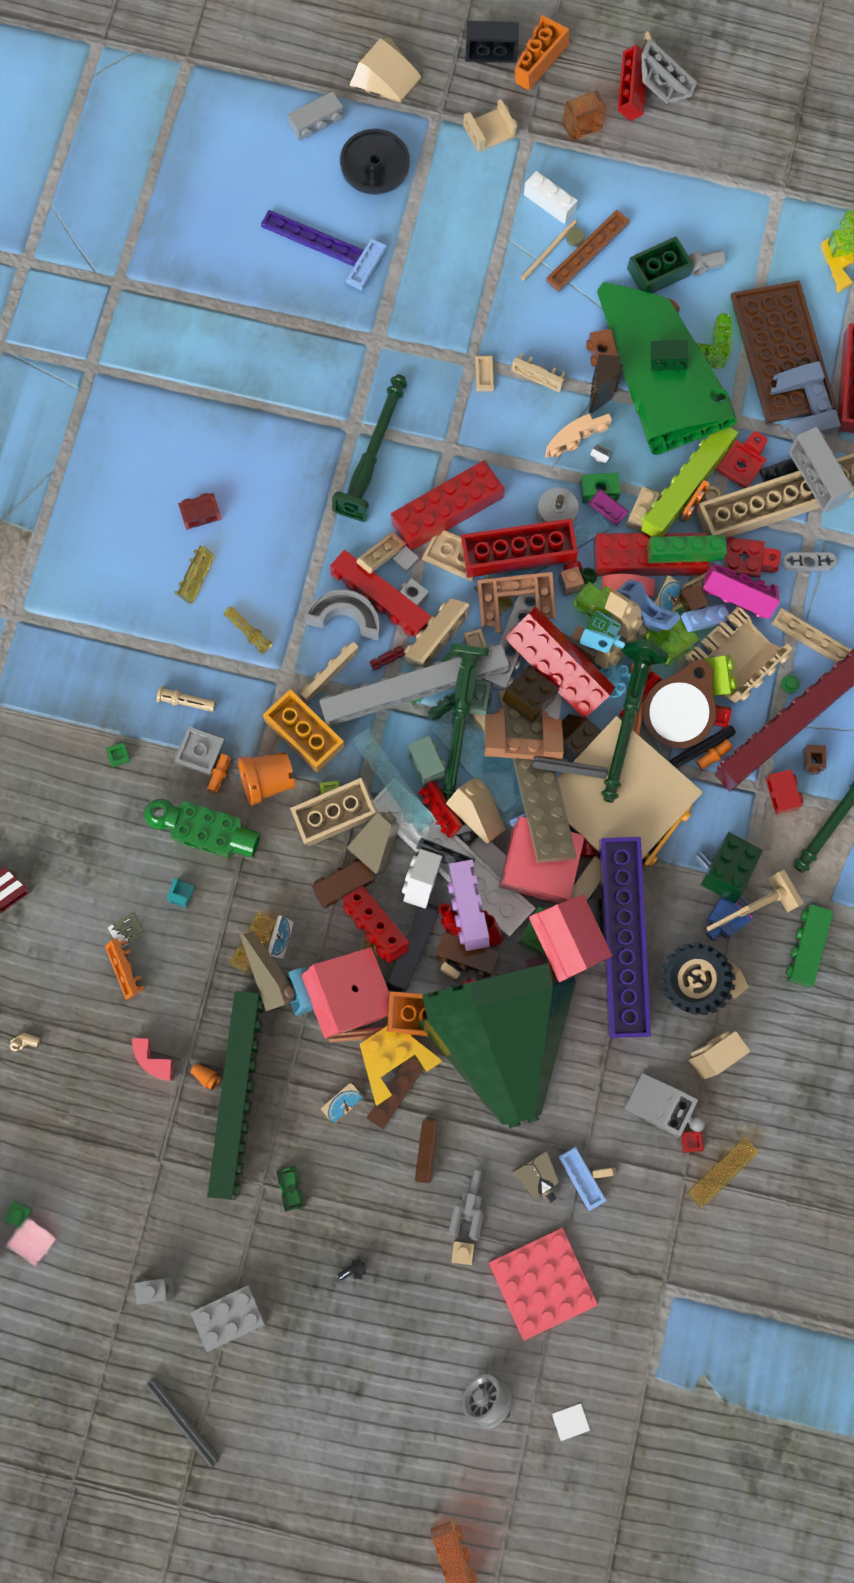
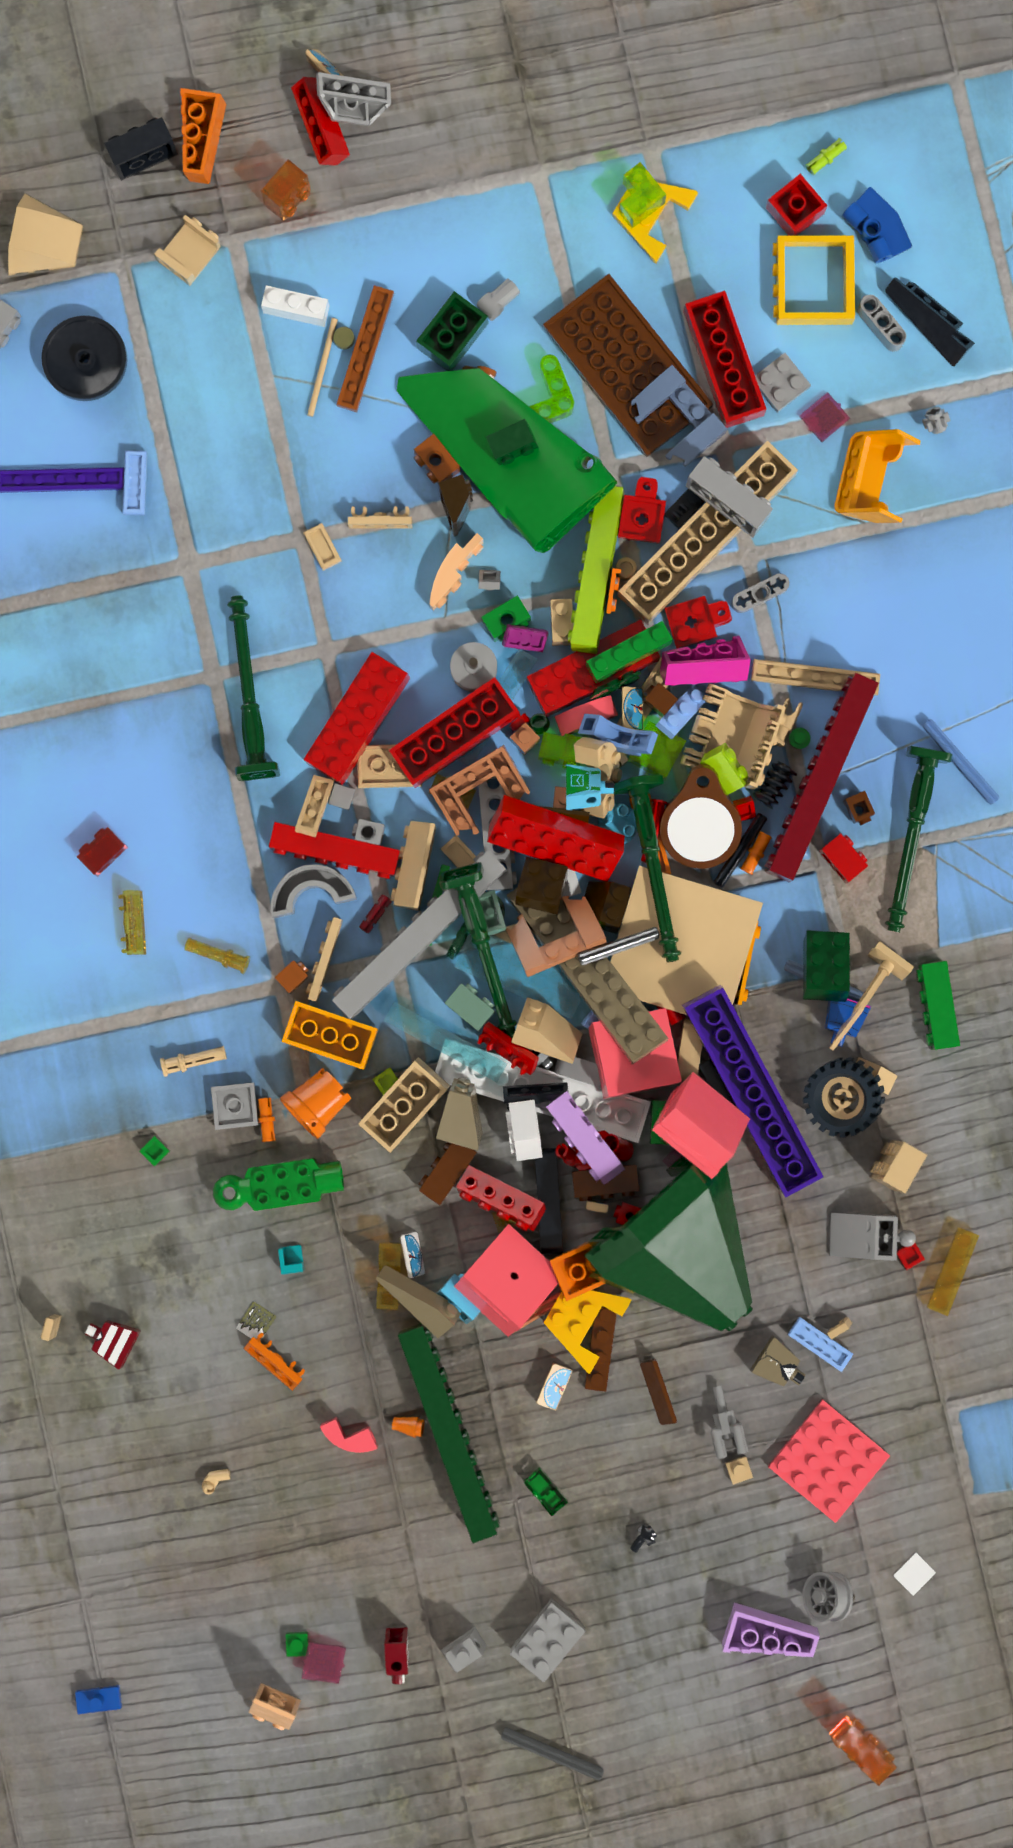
camera: 20 degrees left, 10 degrees up
none -> dark orange brick [274,960,309,994]
none -> dark red torso [384,1627,409,1684]
none -> dark green plant [589,670,641,702]
none -> lavender wedge [722,1603,820,1657]
none -> black piece [753,761,797,809]
none -> tan piece [776,698,803,747]

